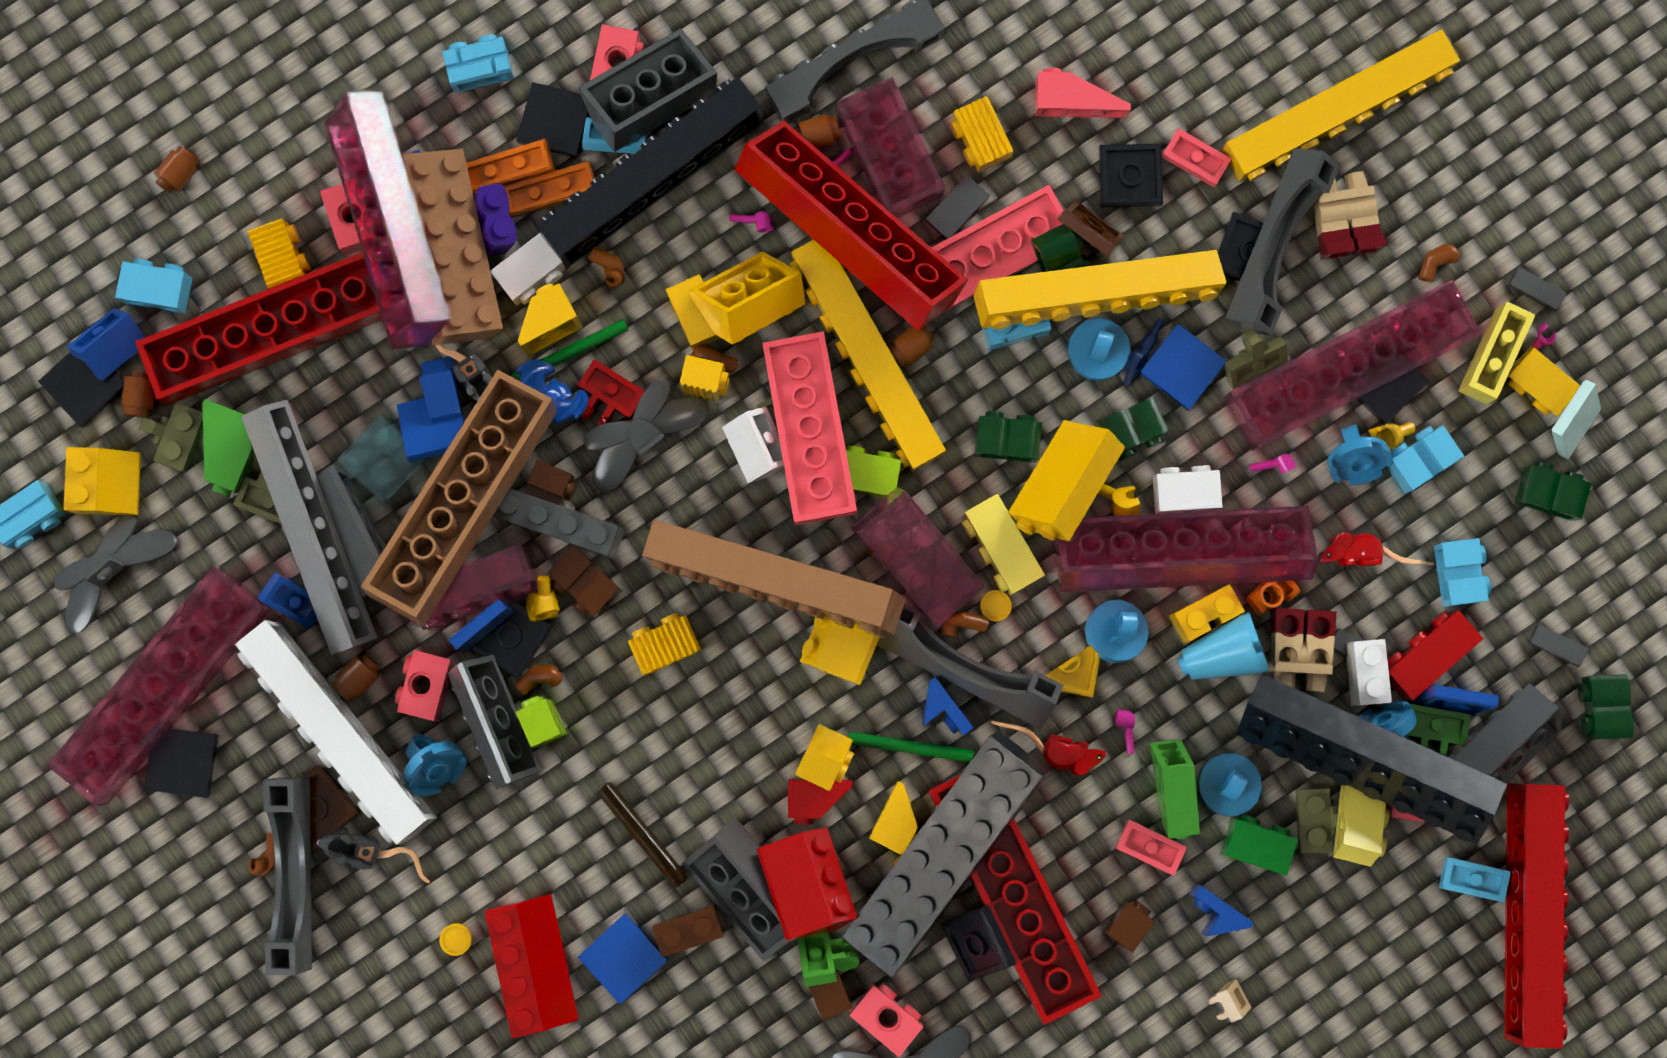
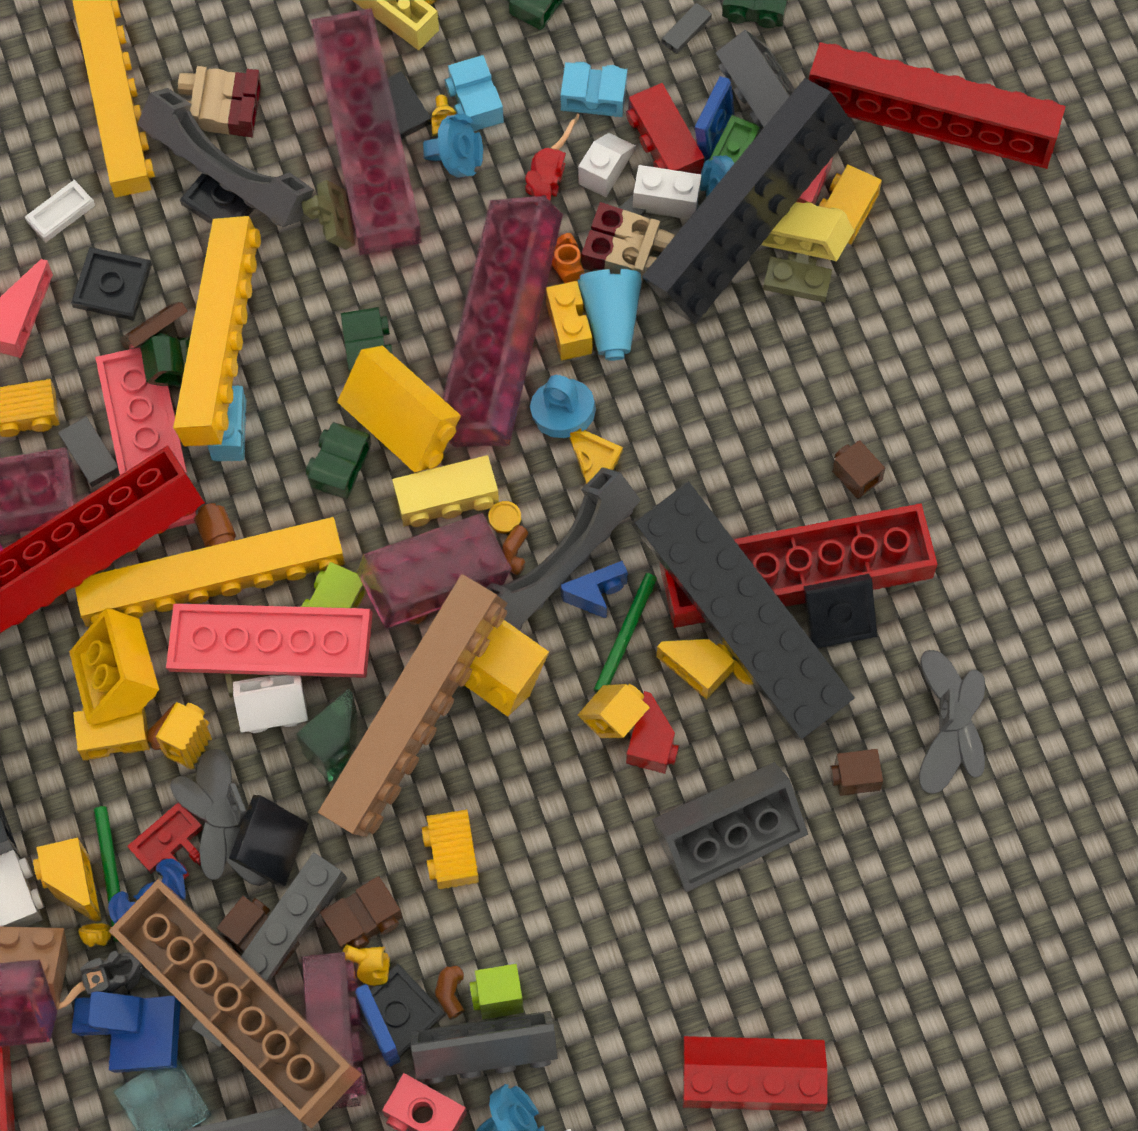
camera: 70 degrees left, 15 degrees down
blue tile [578,913,668,1005] -> none
dark orange arm [589,246,626,288] -> none
dark brown axle [597,782,687,888] -> none
reddish brown brick [652,904,725,957] -> none
dark pink hand [729,212,773,233] -> none
red slope [756,827,858,942] -> none
bright green hinge [798,932,860,987] -> none
coral brick [849,982,924,1057] -> none
red animal [991,721,1107,776] -> none
dark azure tile [1067,318,1130,381] -> none
yellow piece [1098,484,1141,521] -> none
dark pink hand [1115,709,1135,754] -> none
coral plate [1115,819,1187,876] -> none
dark blue hand [1124,318,1164,386] -> none
blue tile [1139,324,1227,411] -> none
bright green slope [1149,739,1200,839] -> none
white brick [1152,465,1223,515] -> none
coral plate [1162,128,1232,187] -> none
blue slope [1189,884,1254,936] -> none
dark azure tile [1197,753,1262,816] -> none
tan tile [1208,979,1252,1023] -> none
green brick [1220,814,1298,876] -> none
dark pink hand [1249,454,1296,474] -> none
dark orange arm [1418,244,1460,283] -> none
medium azure plate [1439,857,1511,903] -> none
none -> white tile [25,180,95,243]
none -> yellow piece [78,923,112,947]
none -> black tile [229,795,309,886]
none -> clear green slope [296,689,358,782]
none -> white slope [578,133,636,197]
none -> yellow brick [819,164,882,245]

